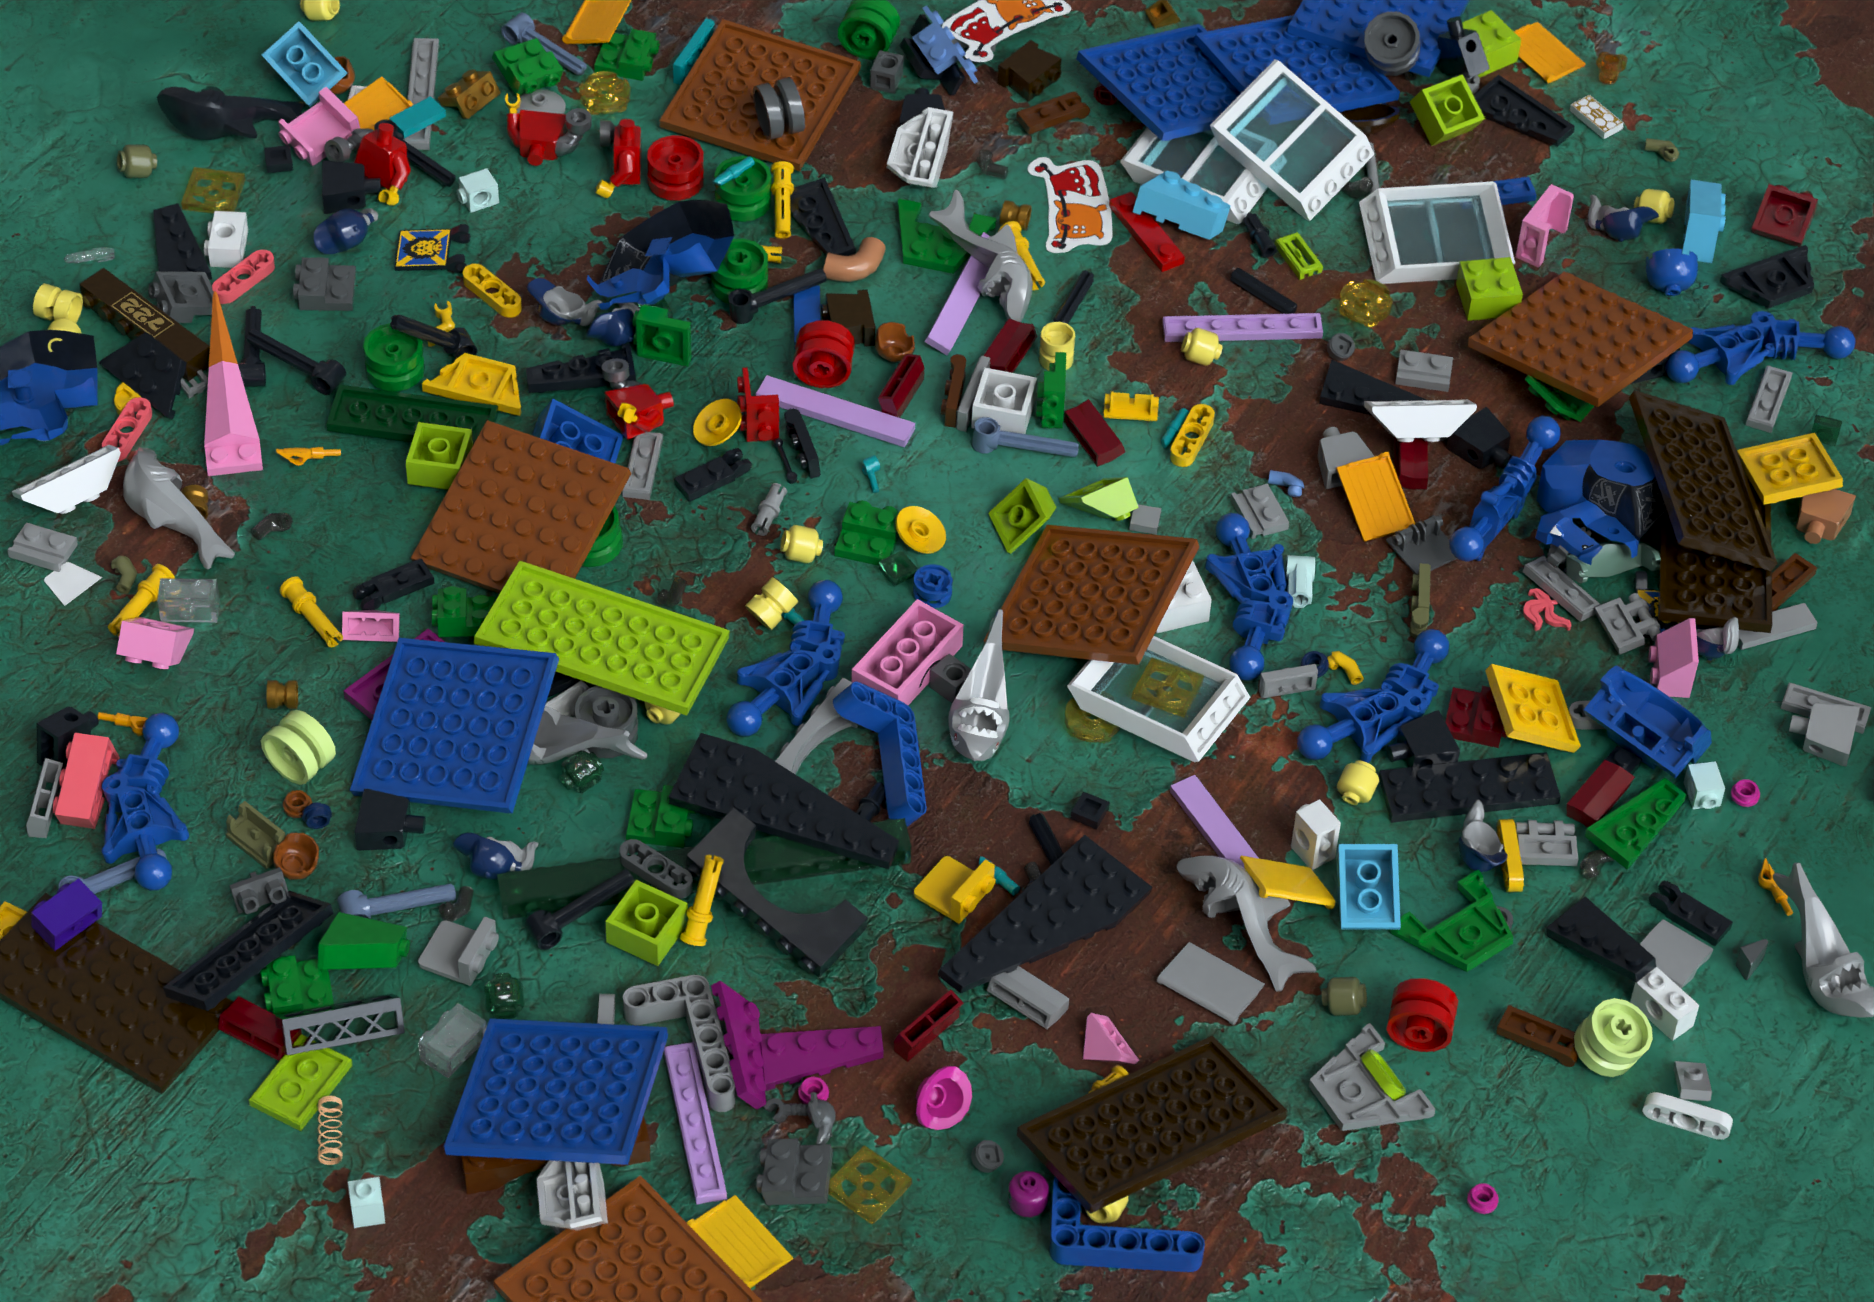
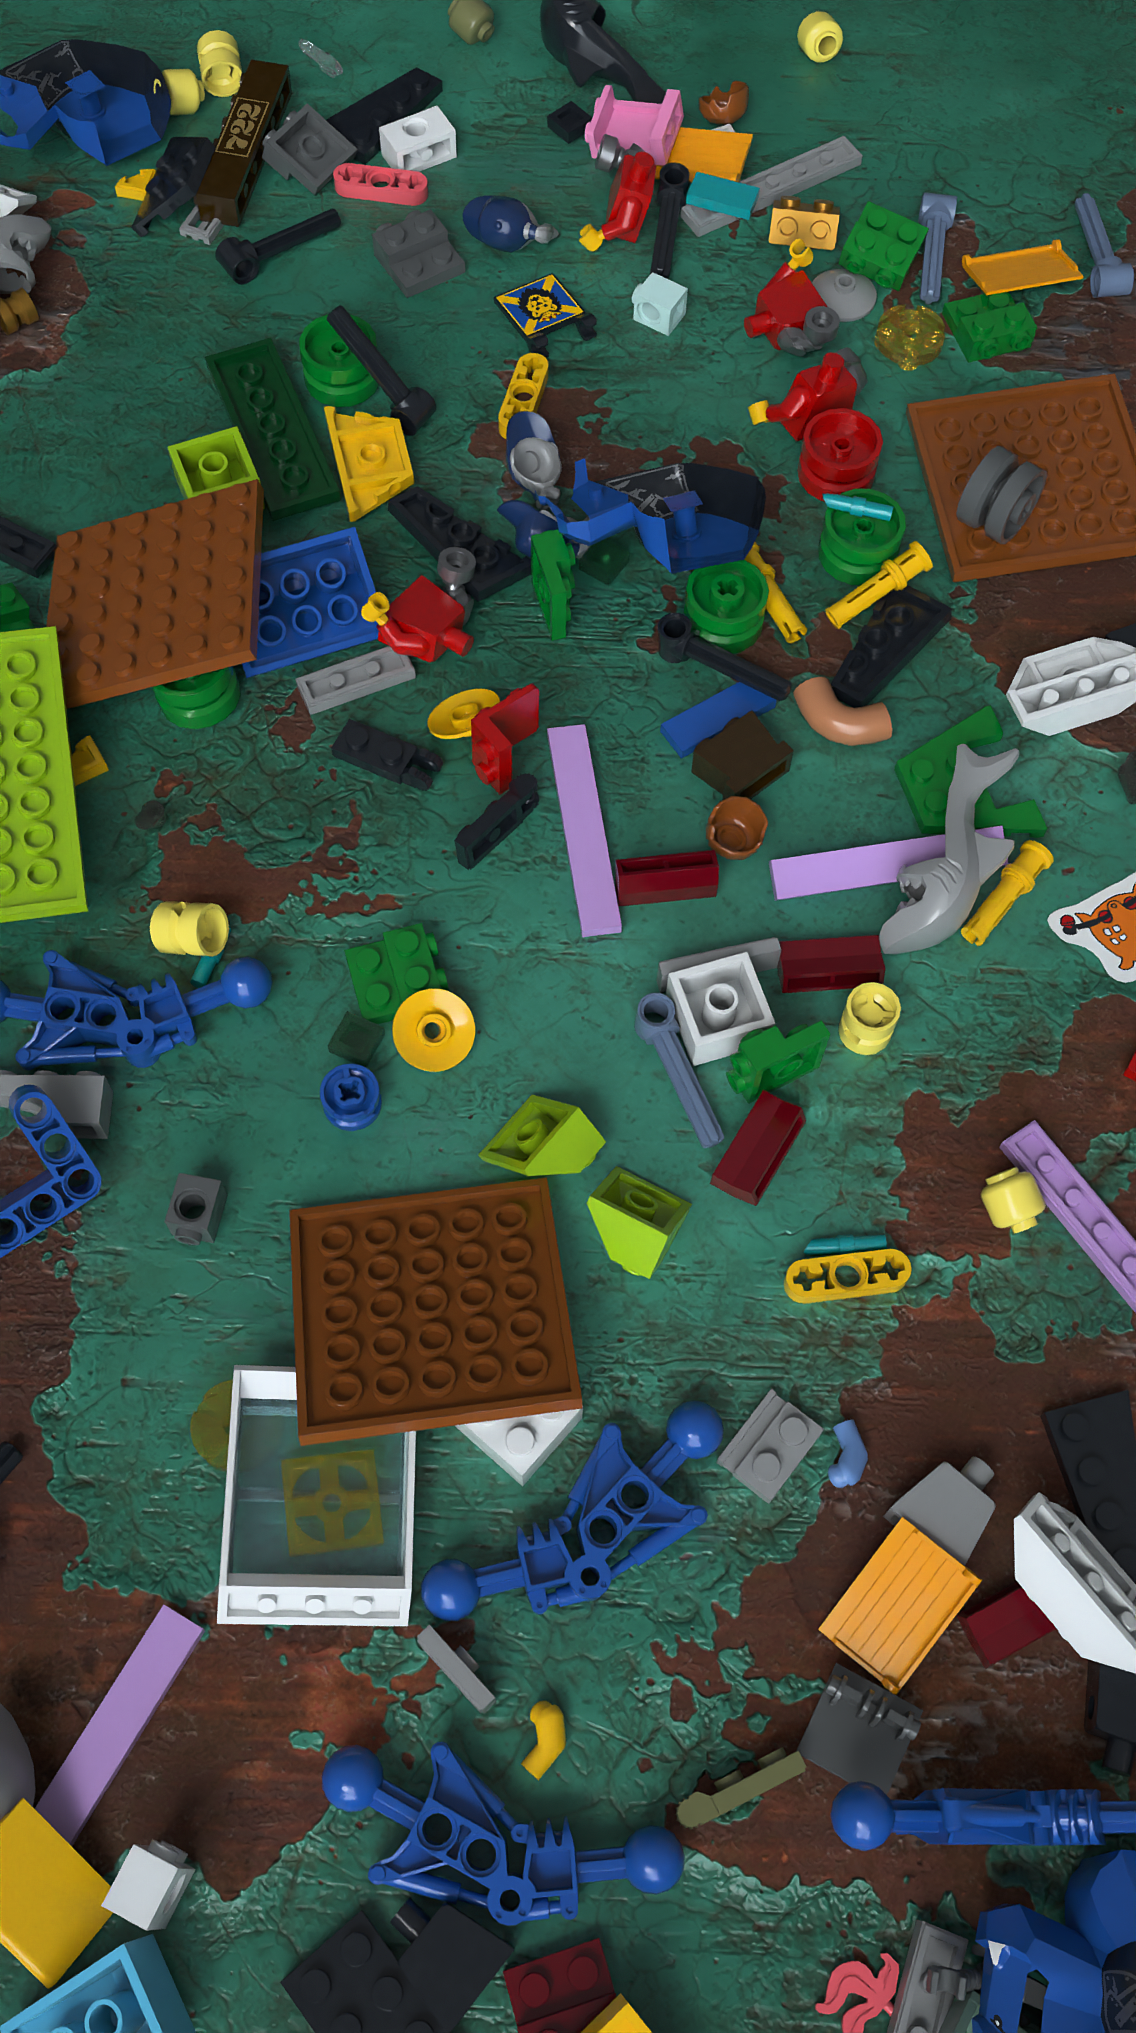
camera: 60 degrees right, 15 degrees up
coral beam [102,397,152,462] -> none
clear yellow piece [181,167,245,213] -> none
bright pink plate [204,291,263,476] -> none
black axle [246,329,346,395] -> none
clear smoke arm [251,513,293,540] -> none
medium azure slope [262,21,348,107] -> none
light orange hand [276,447,341,466] -> none
black torso [322,161,381,214] -> none
yellow arm [428,300,455,347] -> none
teal tile [673,18,715,85] -> none
light grey pin [751,483,787,536] -> none
black hinge [773,438,797,484] -> none
light yellow head [780,525,823,564] -> none
red wheel [793,321,855,388] -> none
bright pink brick [852,599,964,705] -> none
teal hand [862,455,880,493] -> none
reddish brown plate [941,354,966,428] -> none
light grey piece [948,609,1010,761] -> none
pearl gold wheel [1000,200,1032,231] -> none
black axle [1053,270,1094,324] -> none
black plate [1070,791,1110,829] -> none
yellow hinge [1104,391,1159,421] -> none
light grey tile [1130,504,1162,535] -> none
light aqua piece [1285,555,1315,608] -> none
dark blue plate [1300,651,1329,678] -> none
light yellow head [1337,760,1379,805] -> none

